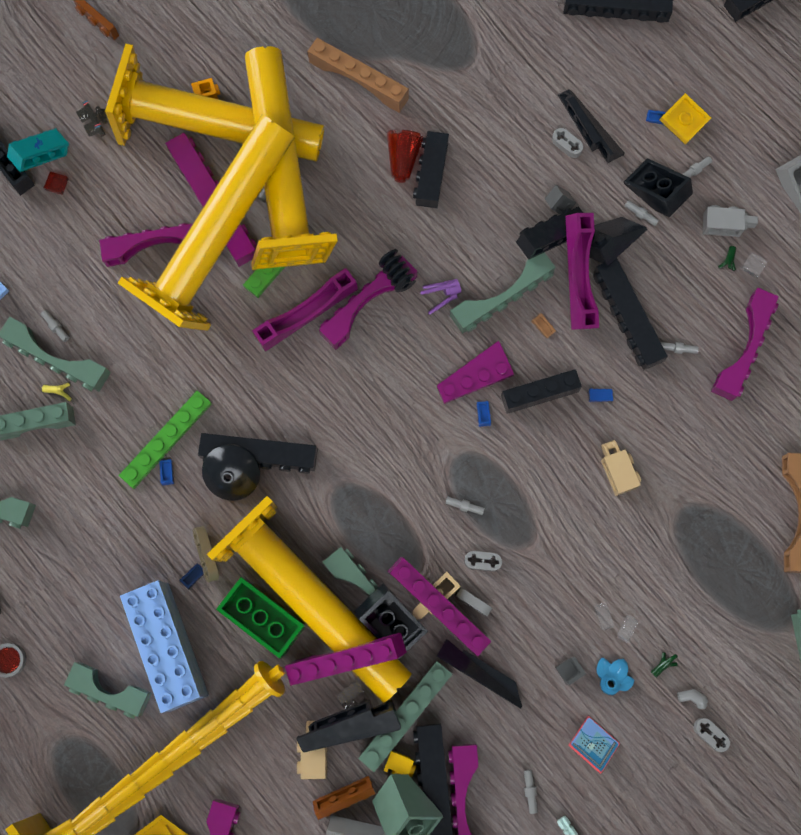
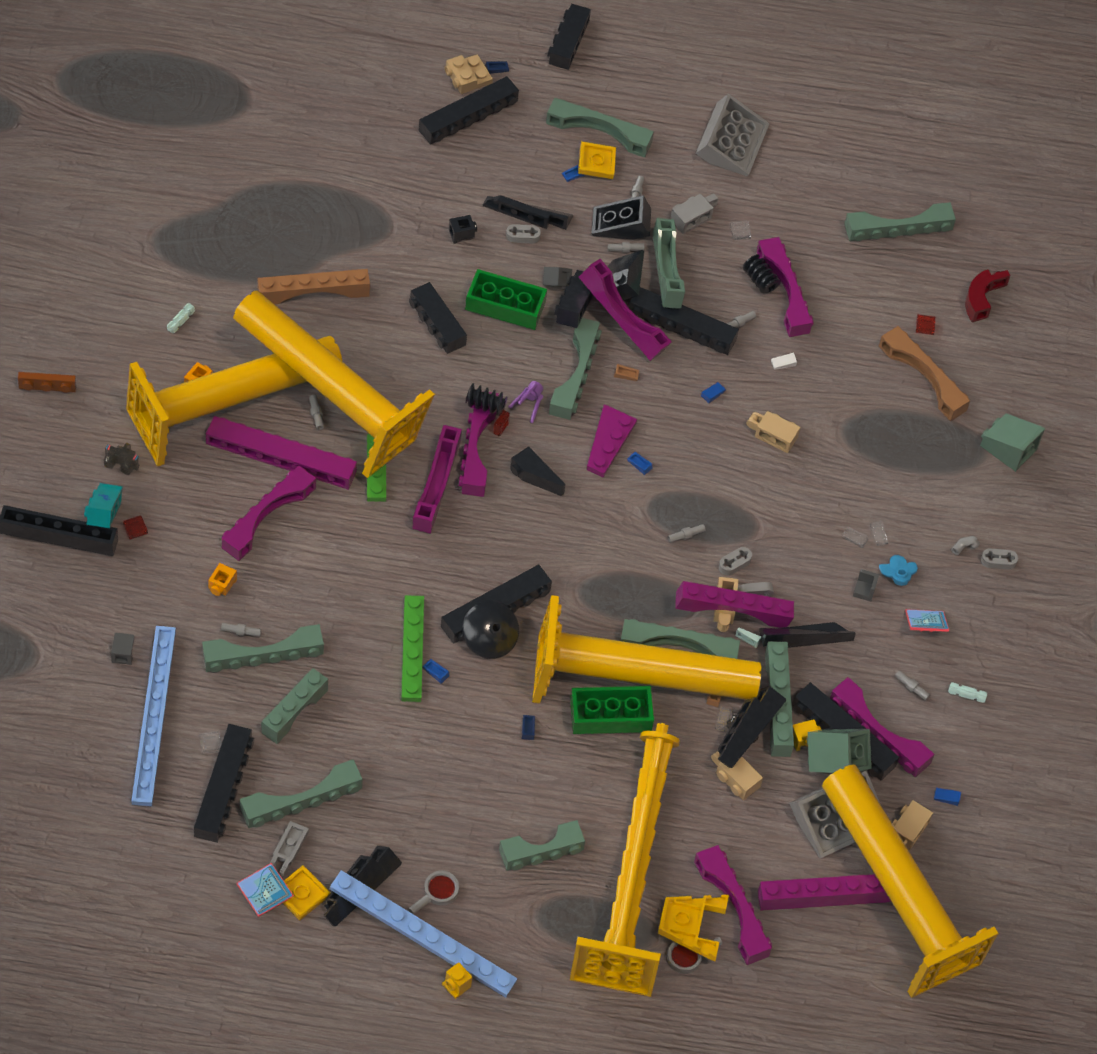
camera: 50 degrees left, 20 degrees down
light yellow bar [42,383,72,401] -> none
yellow piece [118,114,295,331] -> none
light blue brick [120,580,209,713] -> none
dark tan beam [193,526,219,583] -> none
magenta arch [285,633,407,686] -> none
dark orange plate [313,776,375,820] -> none
black slope [354,583,428,659] -> none
clear red cone [387,129,423,183] -> none
black brick [501,369,582,414] -> none
dark green bar [651,652,678,678] -> none
dark green bar [718,246,737,271] -> none
none -> light aqua axle [167,303,195,333]
none -> light orange brick [208,563,237,596]
none -> black brick [449,215,477,244]
none -> green brick [465,269,547,330]
none -> clear red tile [493,410,510,436]
none -> black slope [510,446,566,496]
none -> sand green arch [546,98,654,158]
none -> sand green arch [652,218,685,308]
none -> light aqua piece [736,628,761,648]
none -> black piece [743,254,781,294]
none -> white piece [771,353,797,370]

